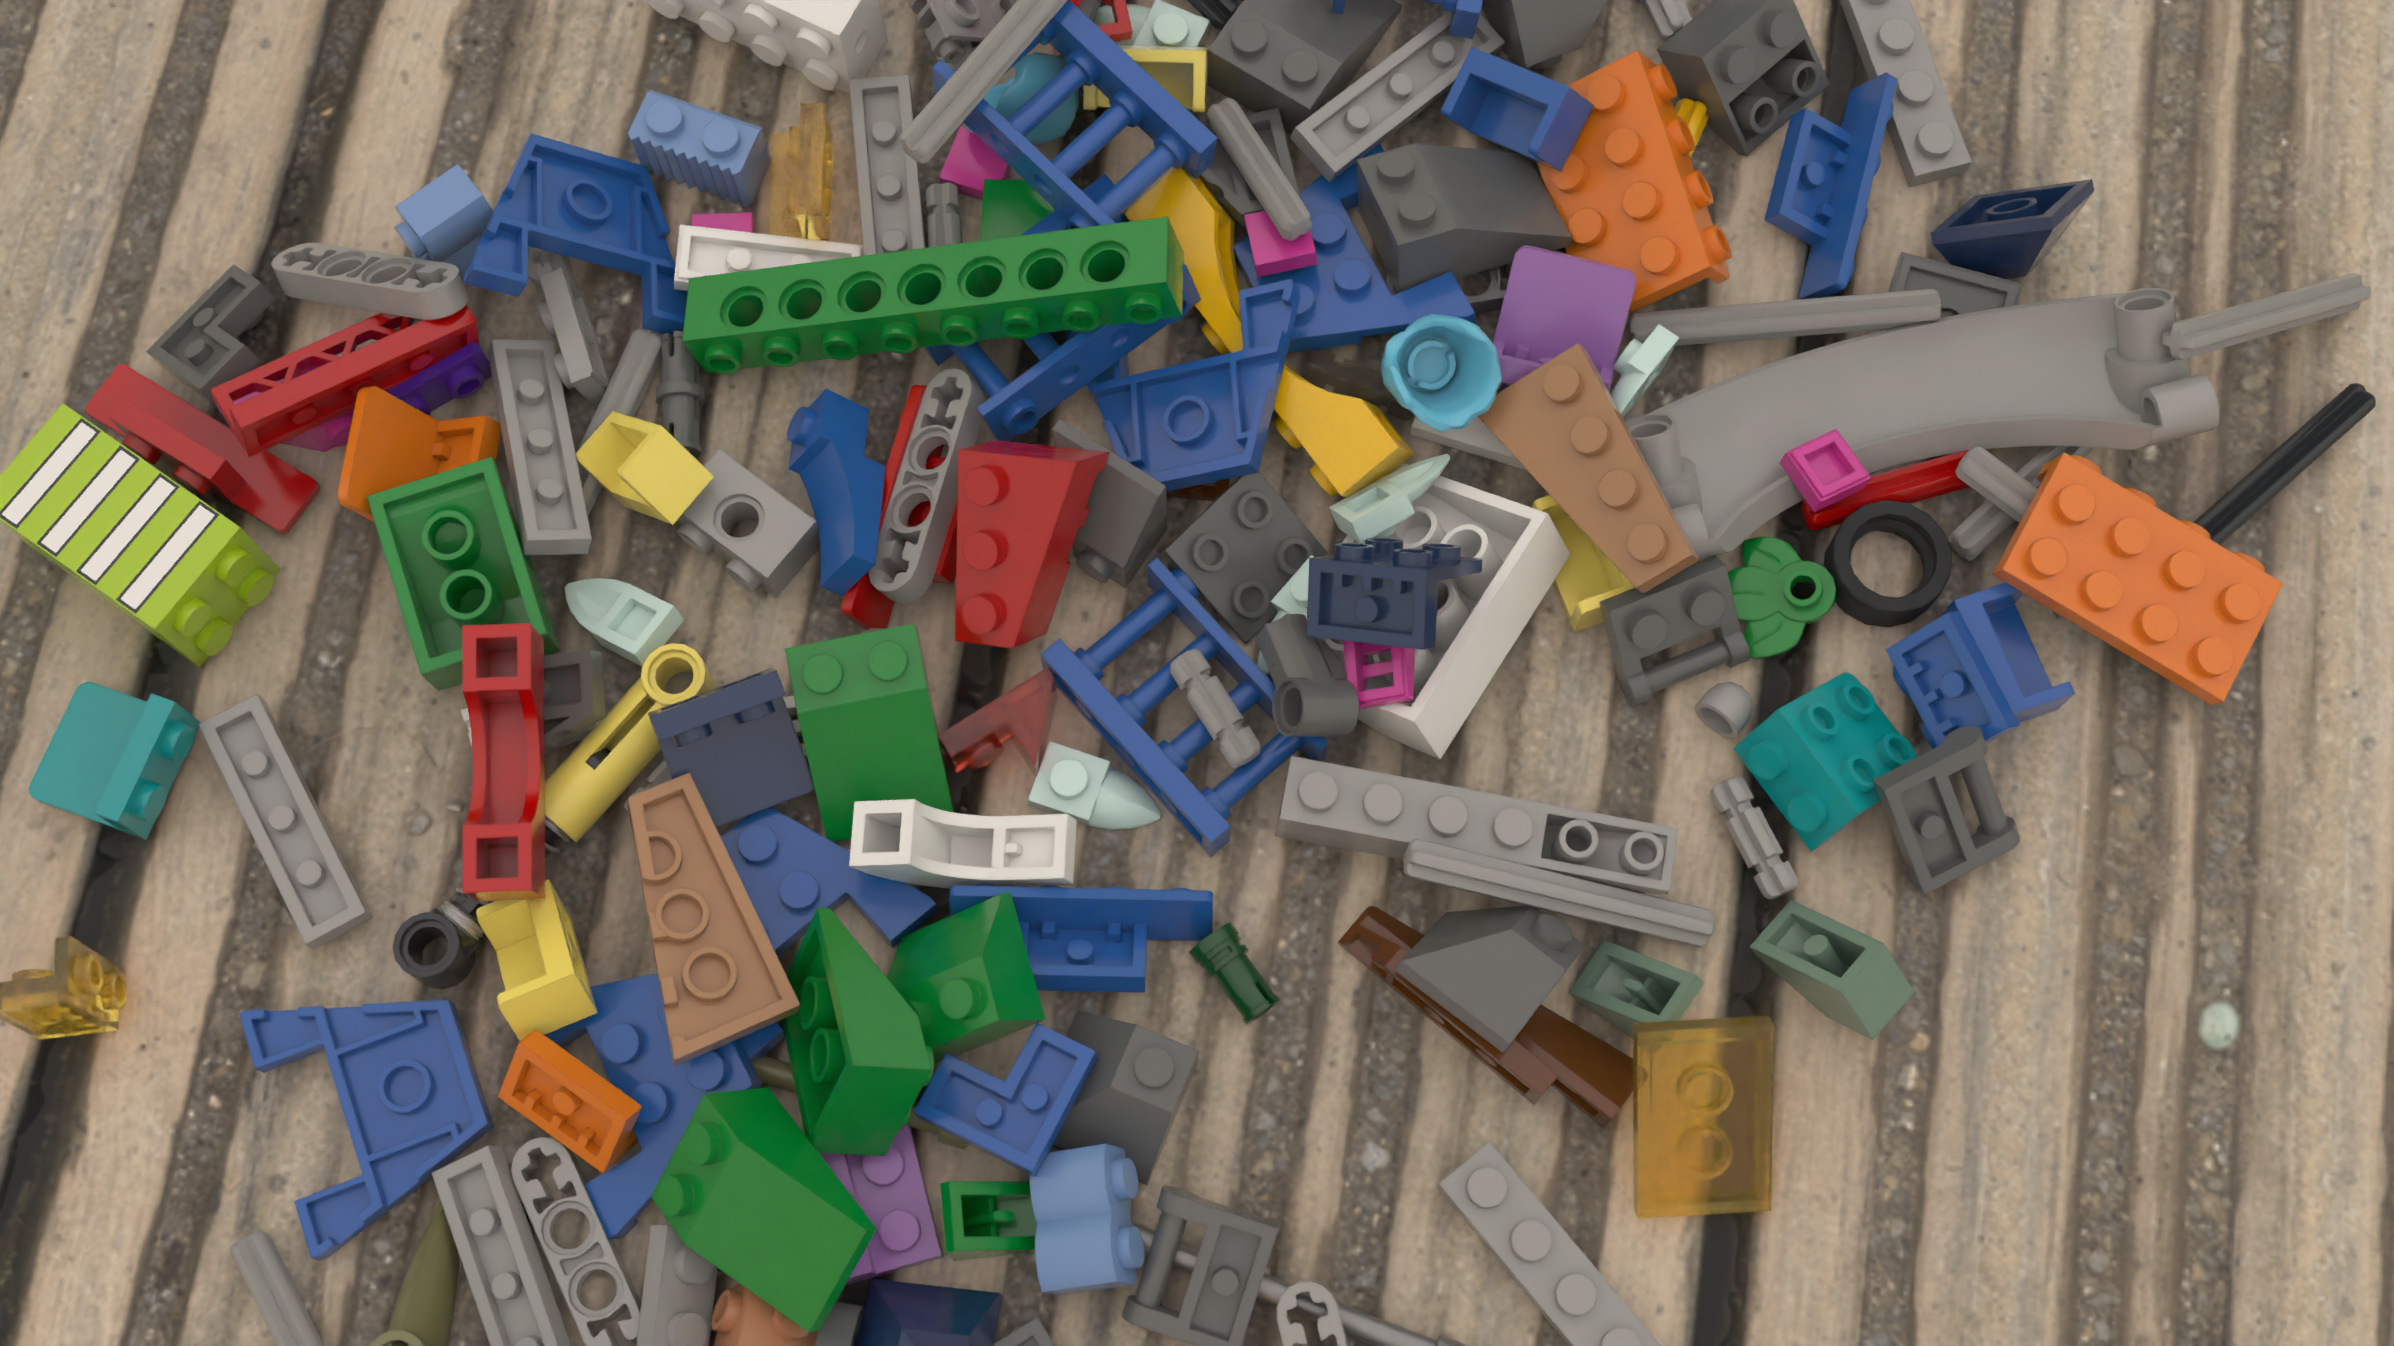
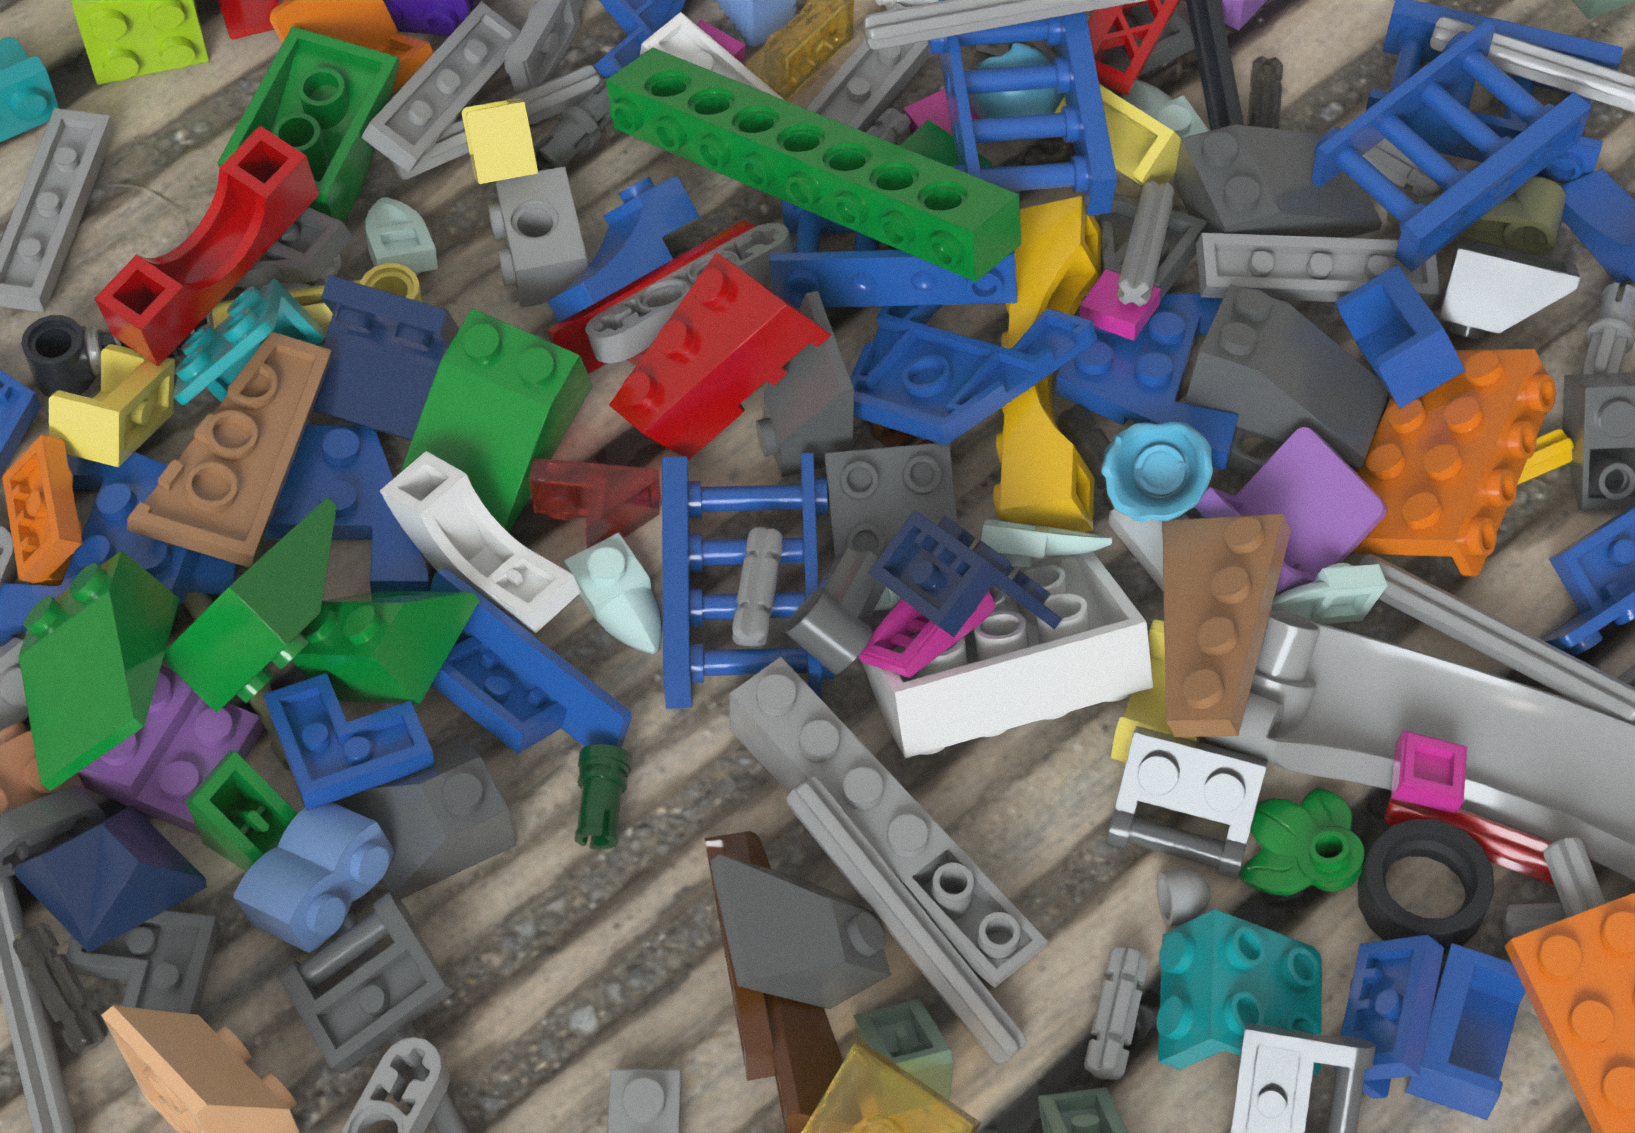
camera: 40 degrees right, 15 degrees down
none -> teal bracket [173,278,326,405]

